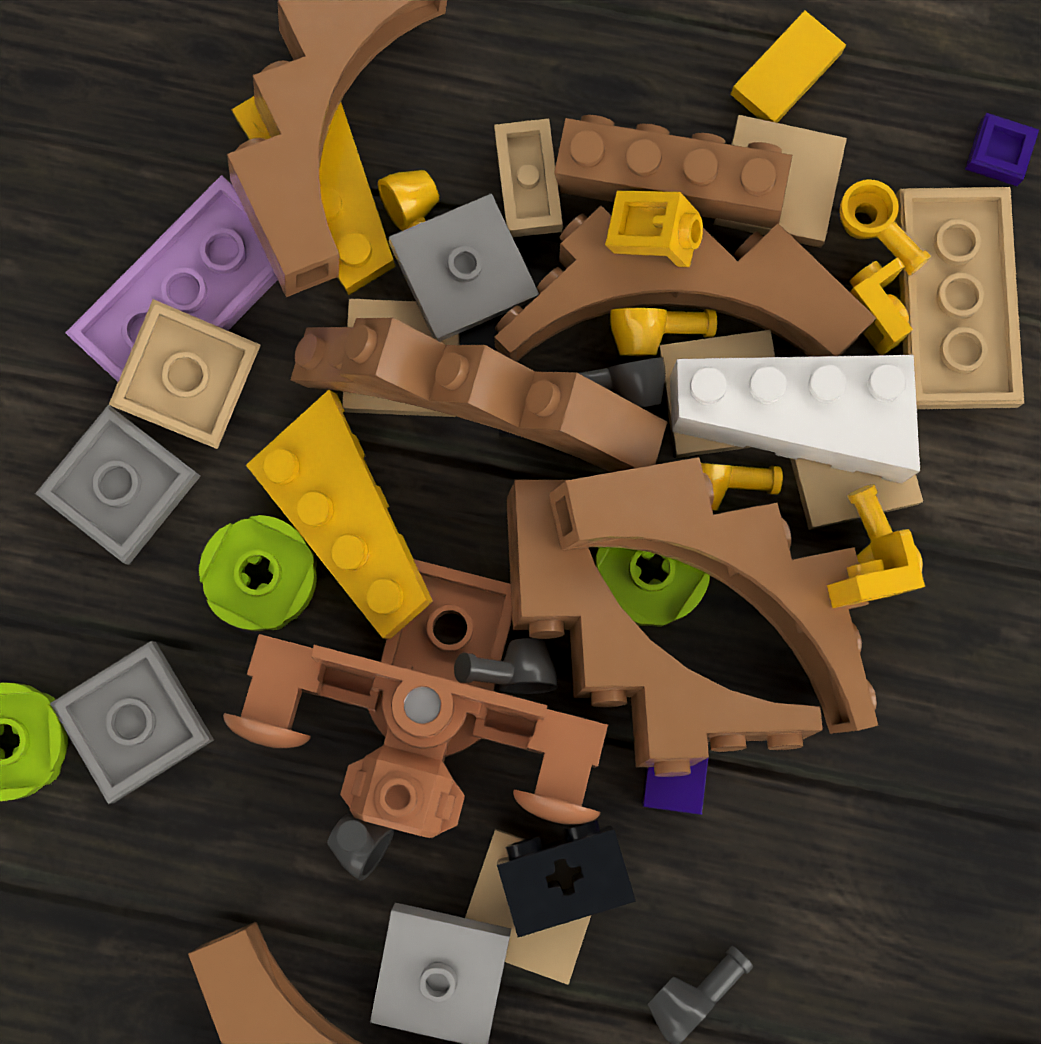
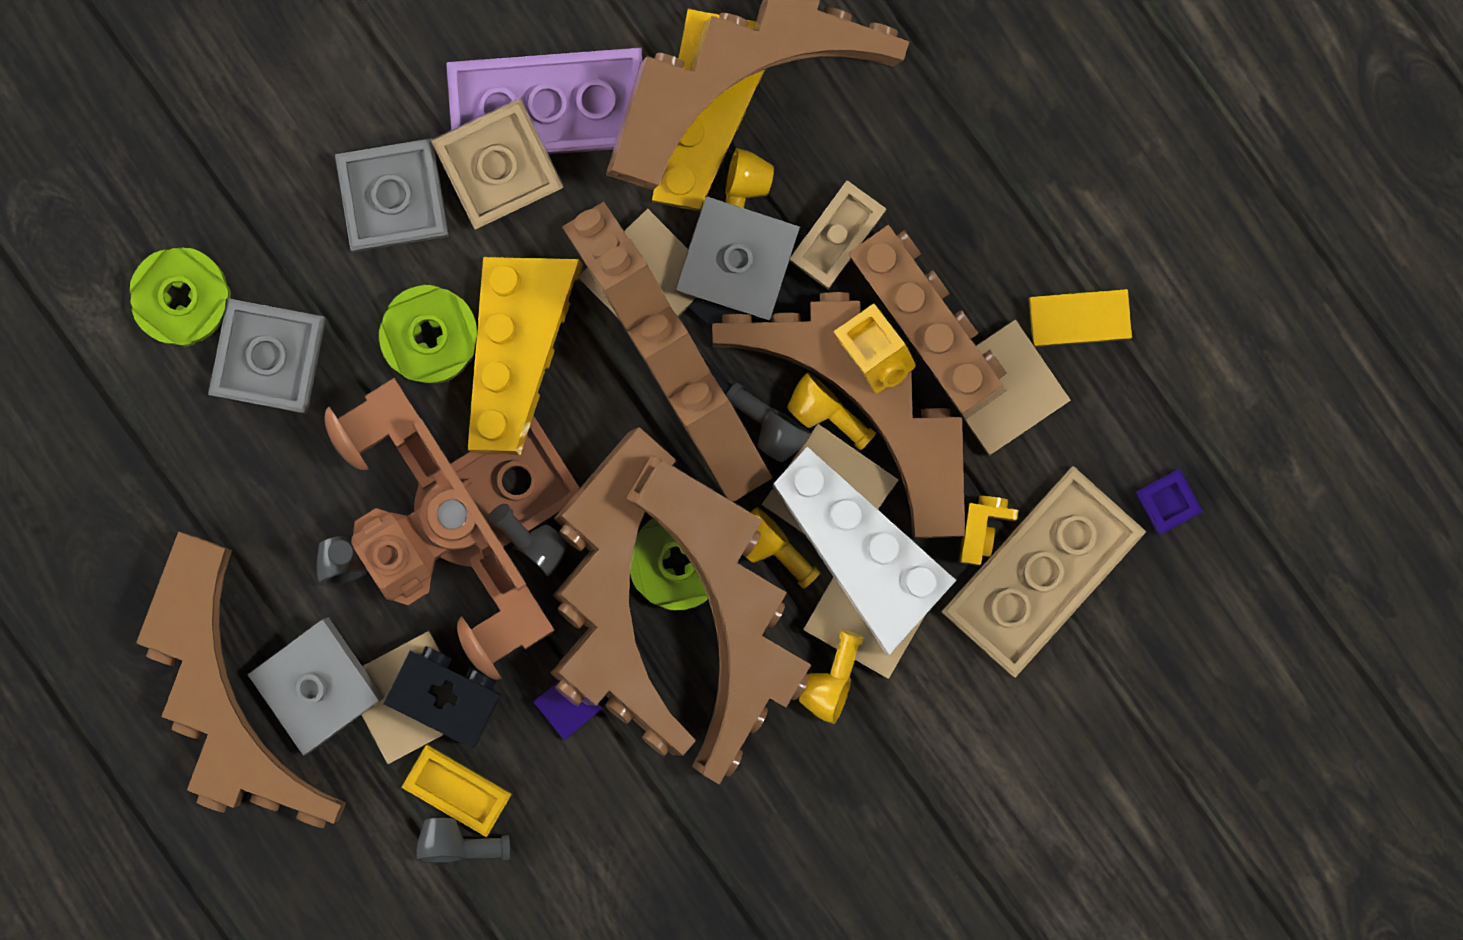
camera: 40 degrees right, 5 degrees up
yellow bracket [827,529,925,608] -> none
yellow bar [840,179,932,276] -> none
none -> yellow tile [401,744,512,837]

